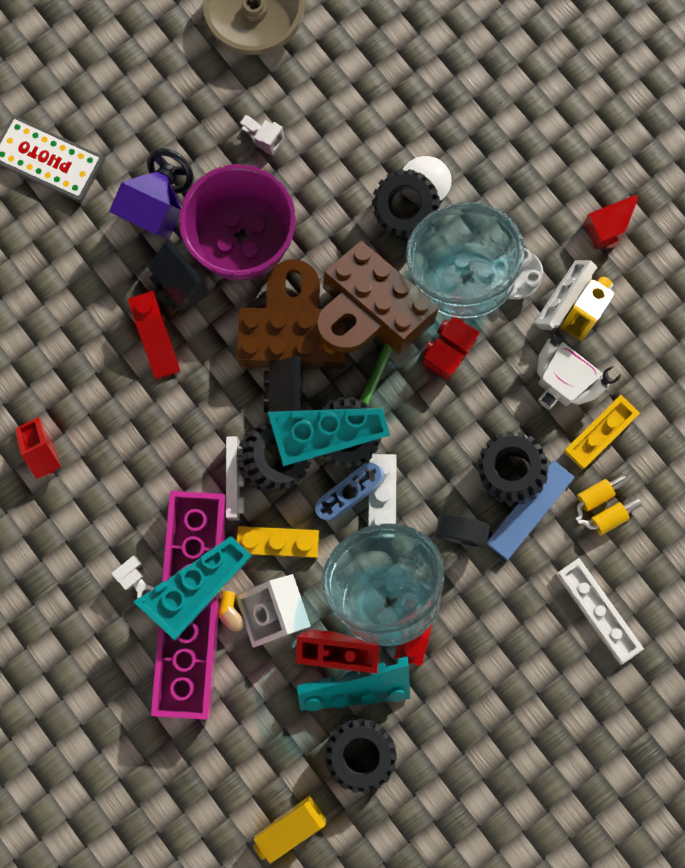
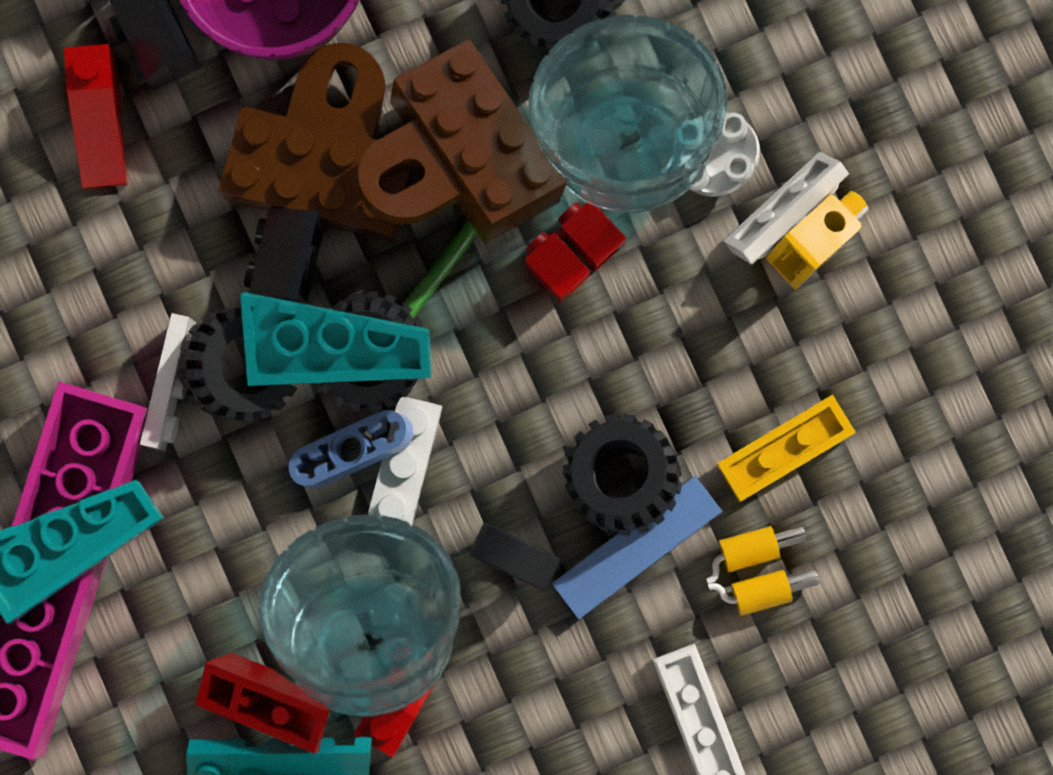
camera: 15 degrees right, 5 degrees up
arm [218,591,244,632] -> none
white slope [236,574,311,648] -> none
yellow plate [237,526,319,558] -> none
white torso [537,325,621,410] -> none
red slope [584,195,638,250] -> none

